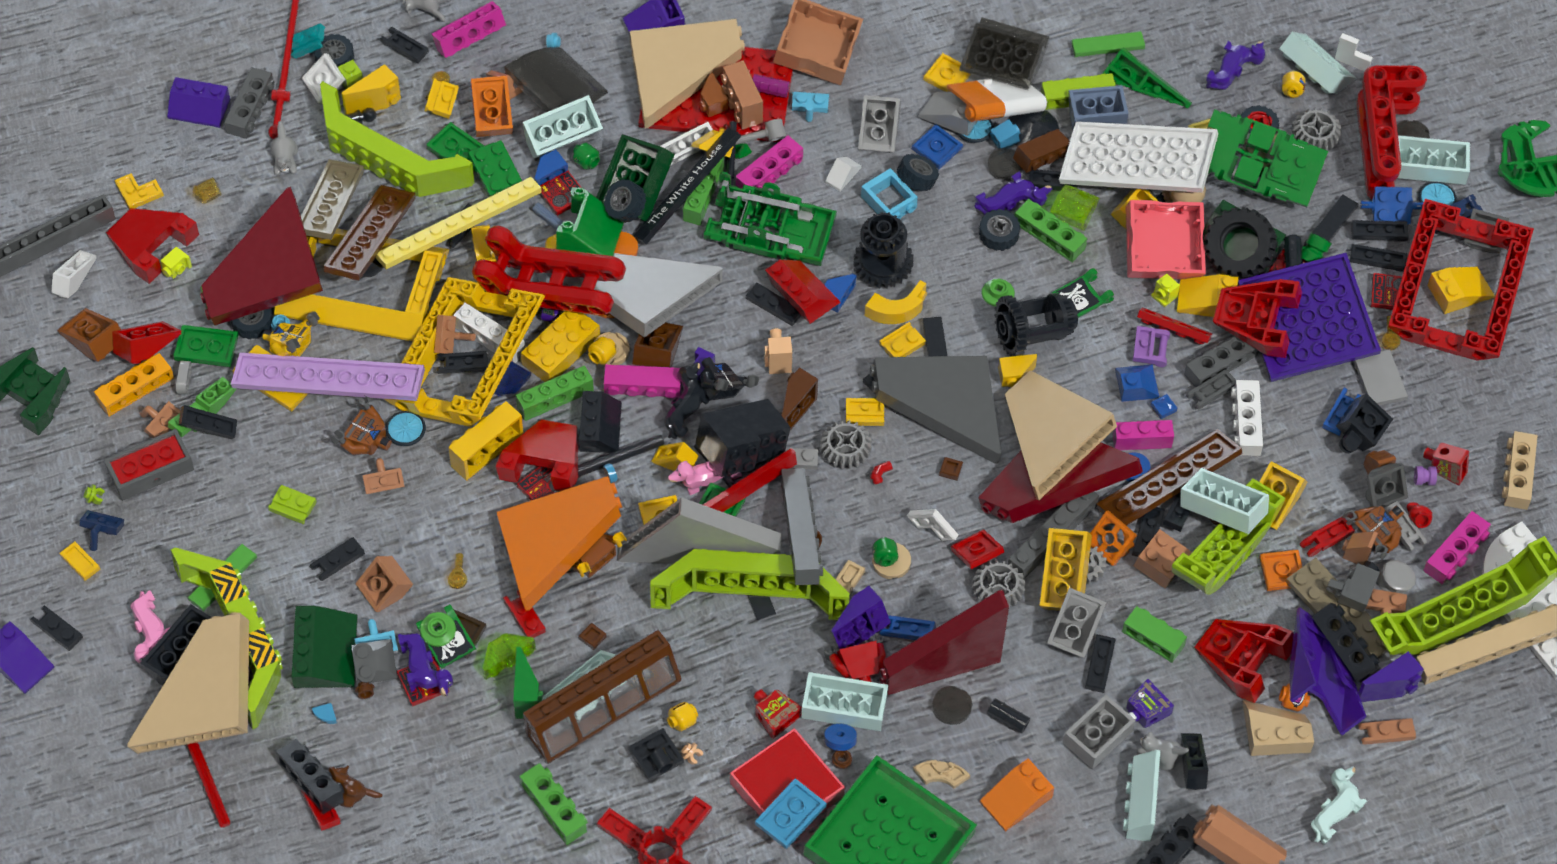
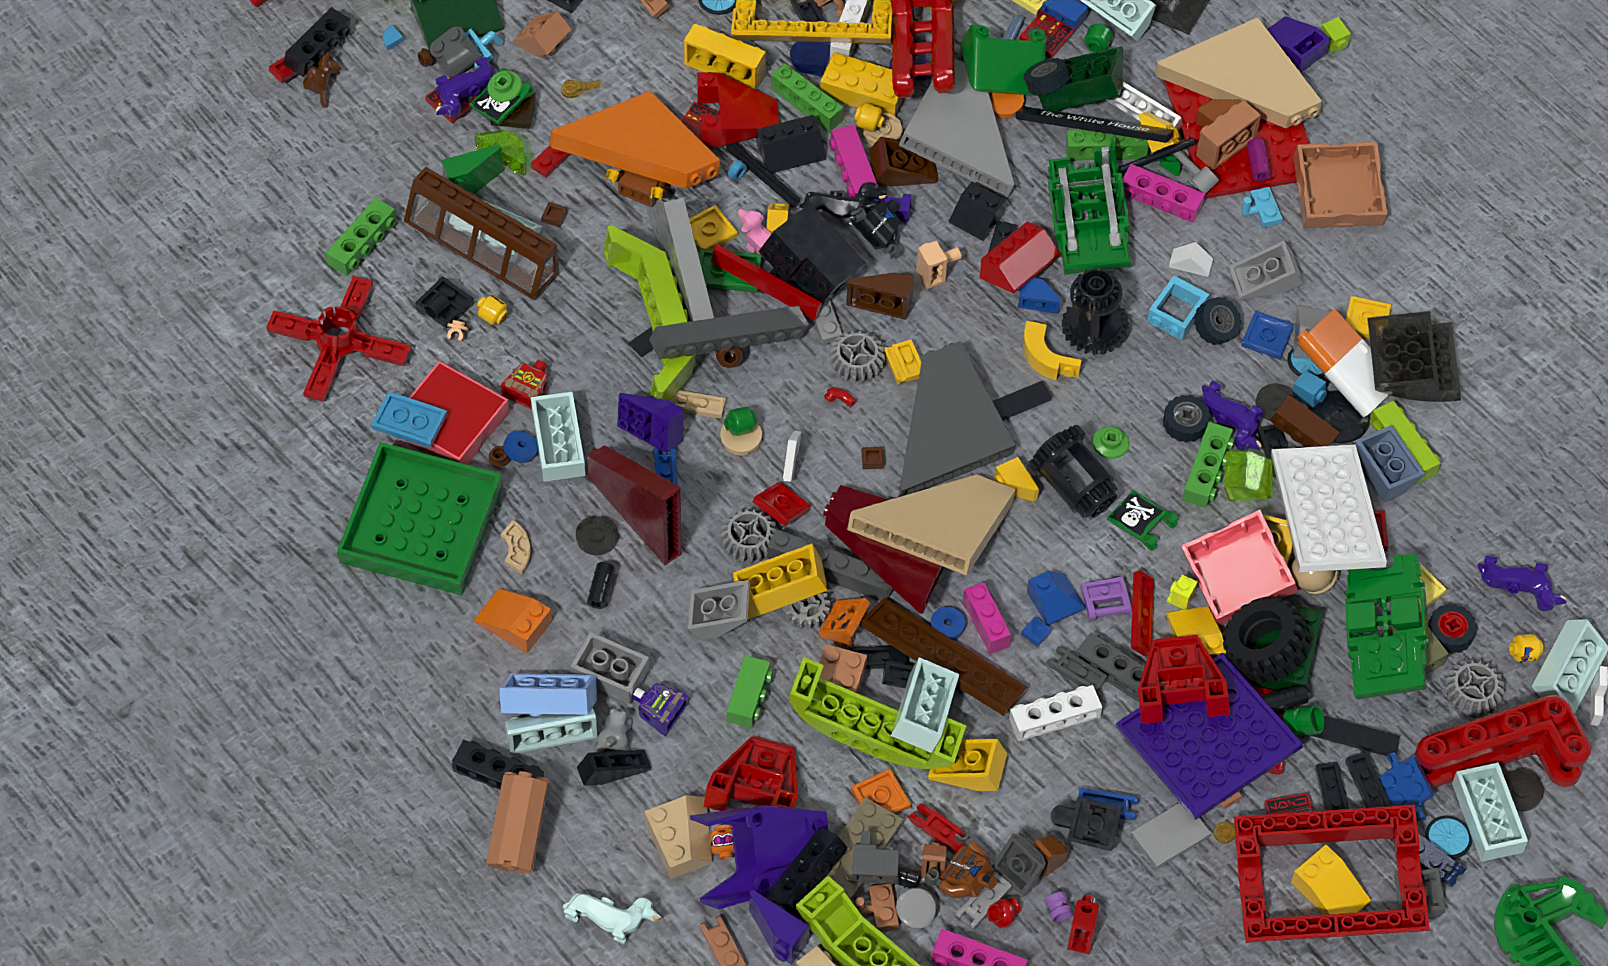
camera: 70 degrees right, 0 degrees up
red torso [824,636,886,682] -> none
yellow plate [879,322,926,357] -> none
bright green tile [1071,31,1145,57] -> none
black tile [1085,634,1116,693] -> none
green wedge [1102,47,1192,108] -> none
none -> light blue brick [499,673,597,716]
none -> black slope [949,181,1006,241]

